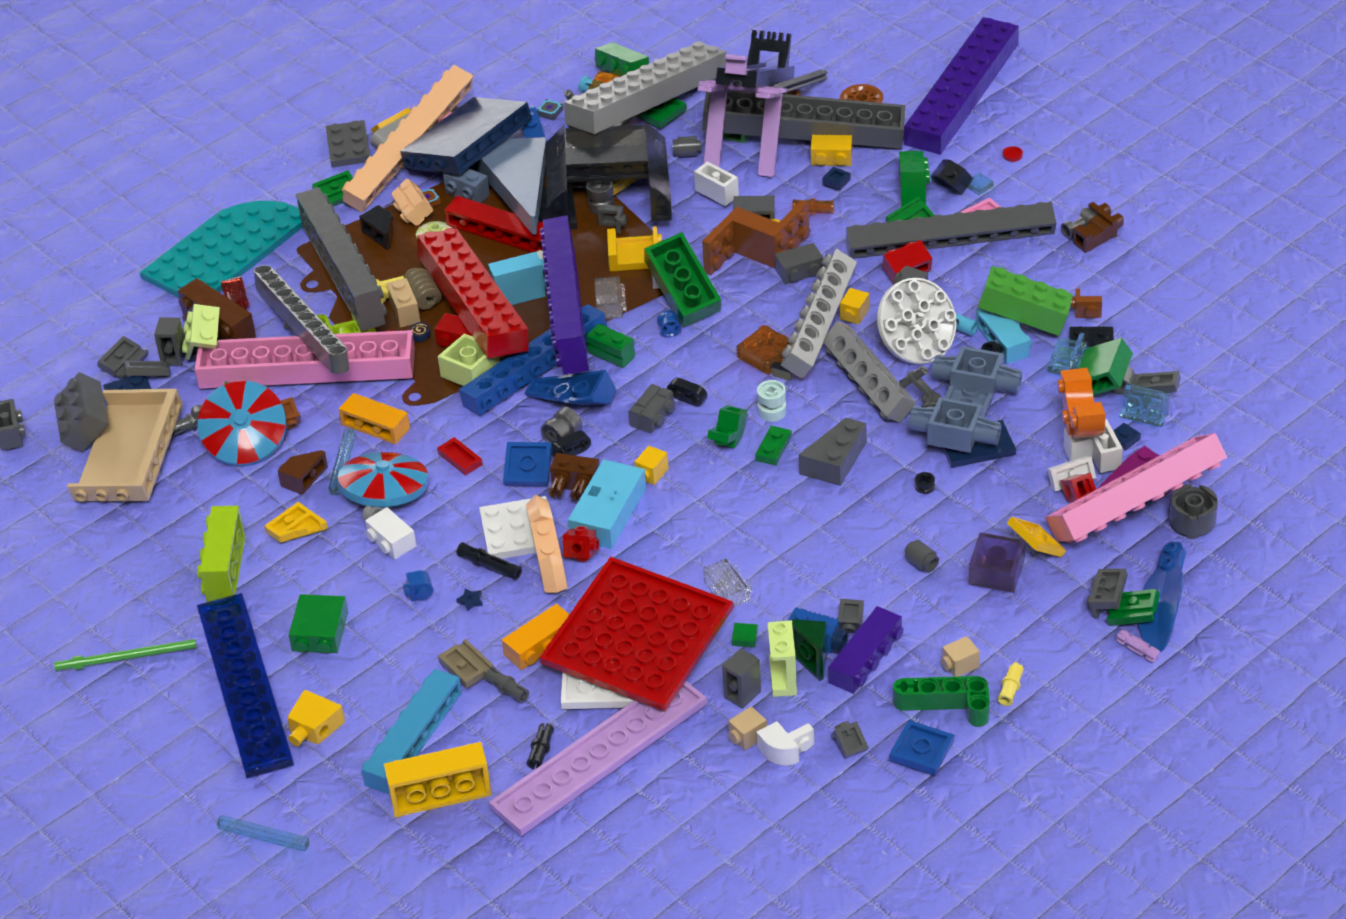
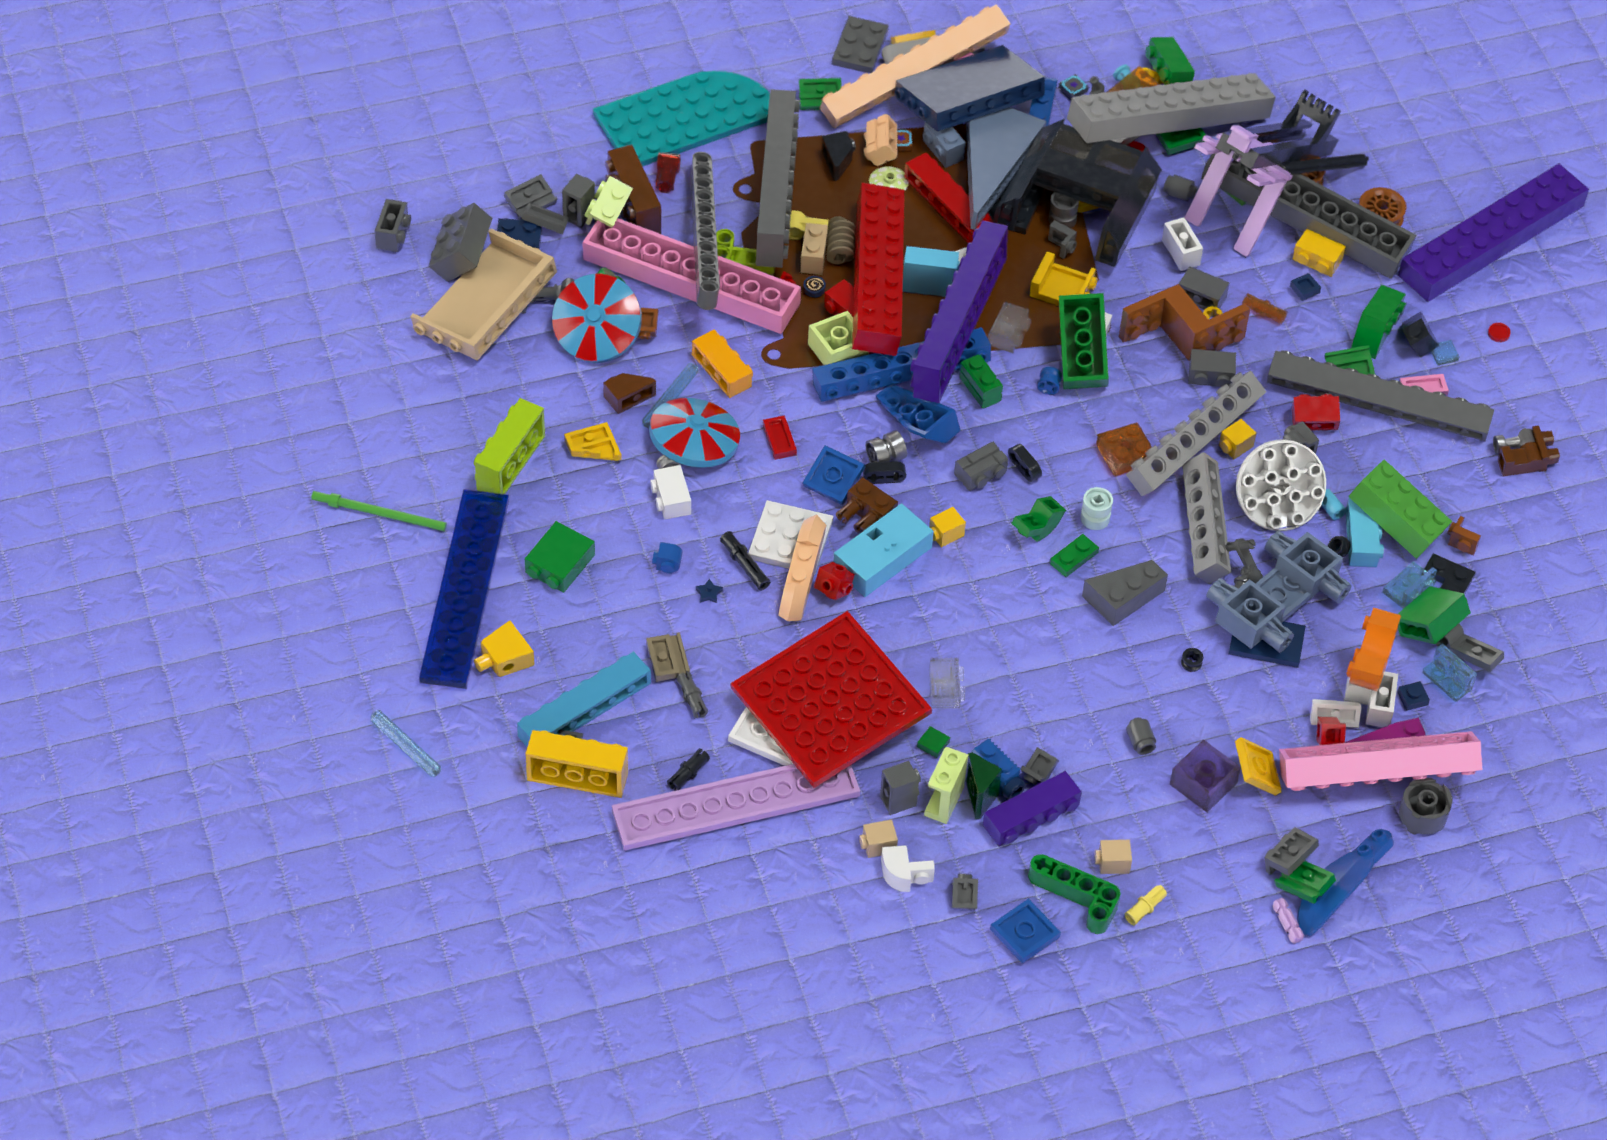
camera: 20 degrees right, 10 degrees up
light orange brick [502,603,569,671] -> none
olive piece [771,361,792,381] -> none

